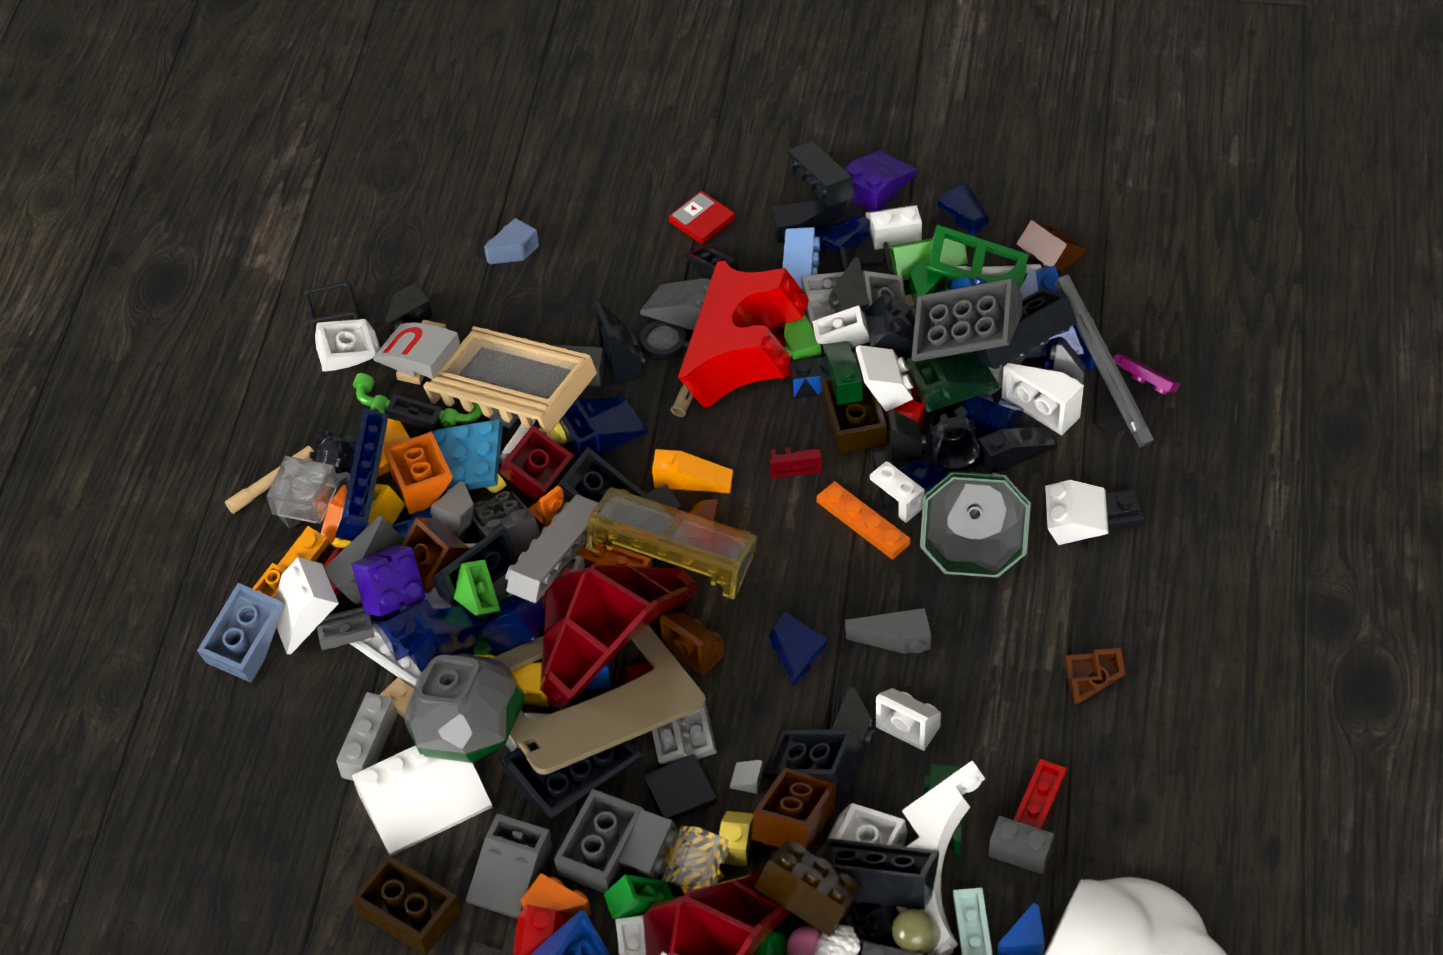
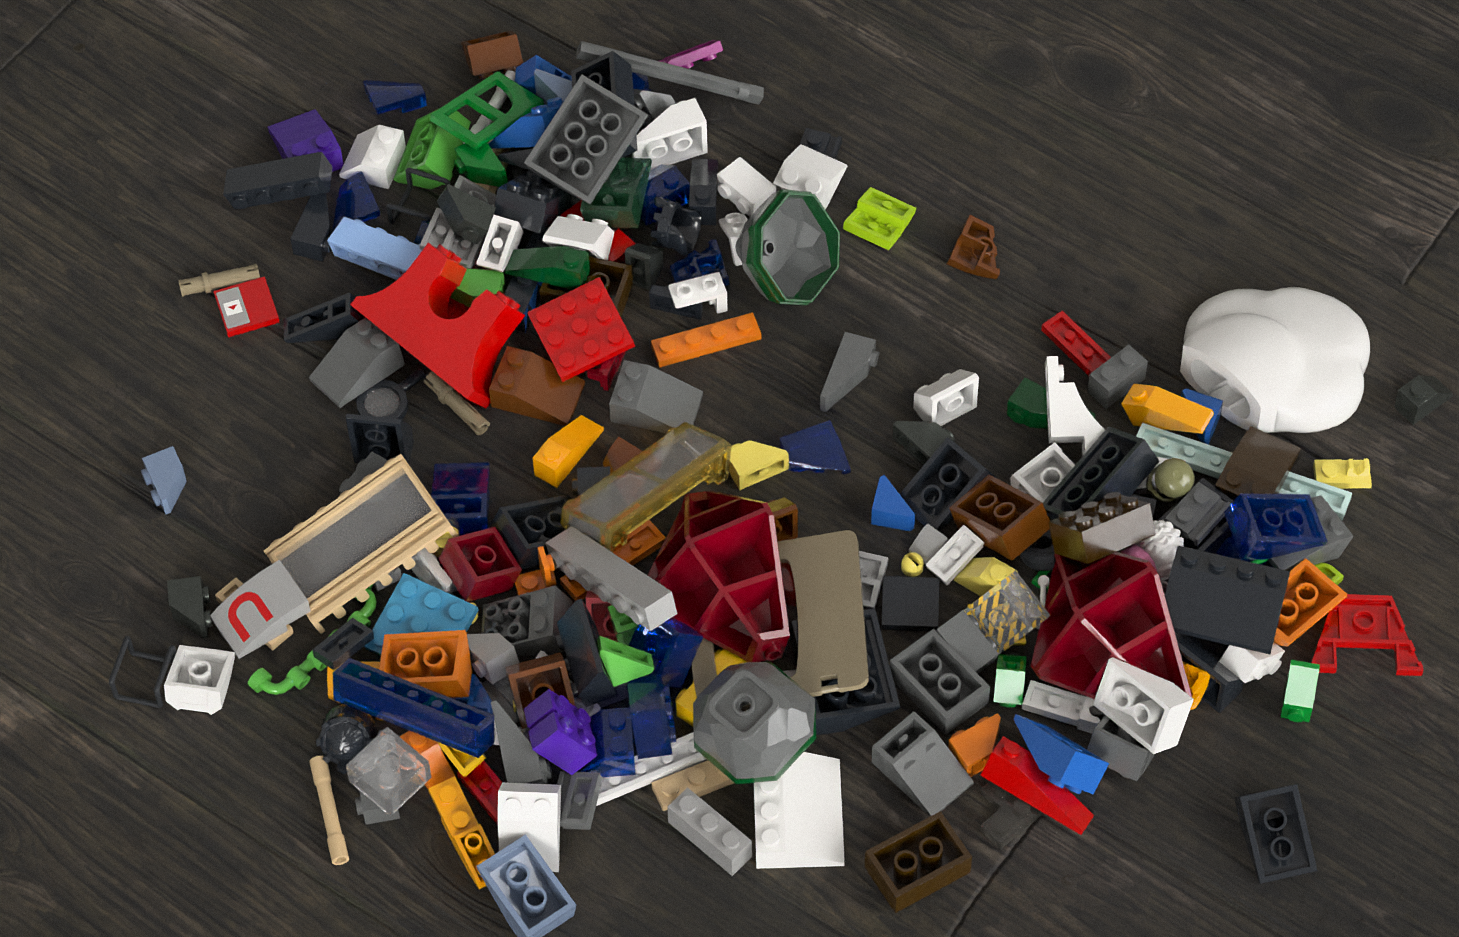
camera: 65 degrees left, 5 degrees up
none -> dark tan pin [178,264,260,297]
none -> reddish brown slope [489,346,586,426]
none -> red plate [527,277,635,382]
none -> dark grey slope [609,360,703,438]
none -> white brick [717,157,776,217]
none -> light yellow slope [725,440,789,490]
none -> lime slope [843,187,916,250]
none -> blue slope [871,475,915,531]
none -> light yellow hinge [901,552,924,577]
none -> white plate [926,525,985,585]
none -> light orange slope [1121,384,1214,434]

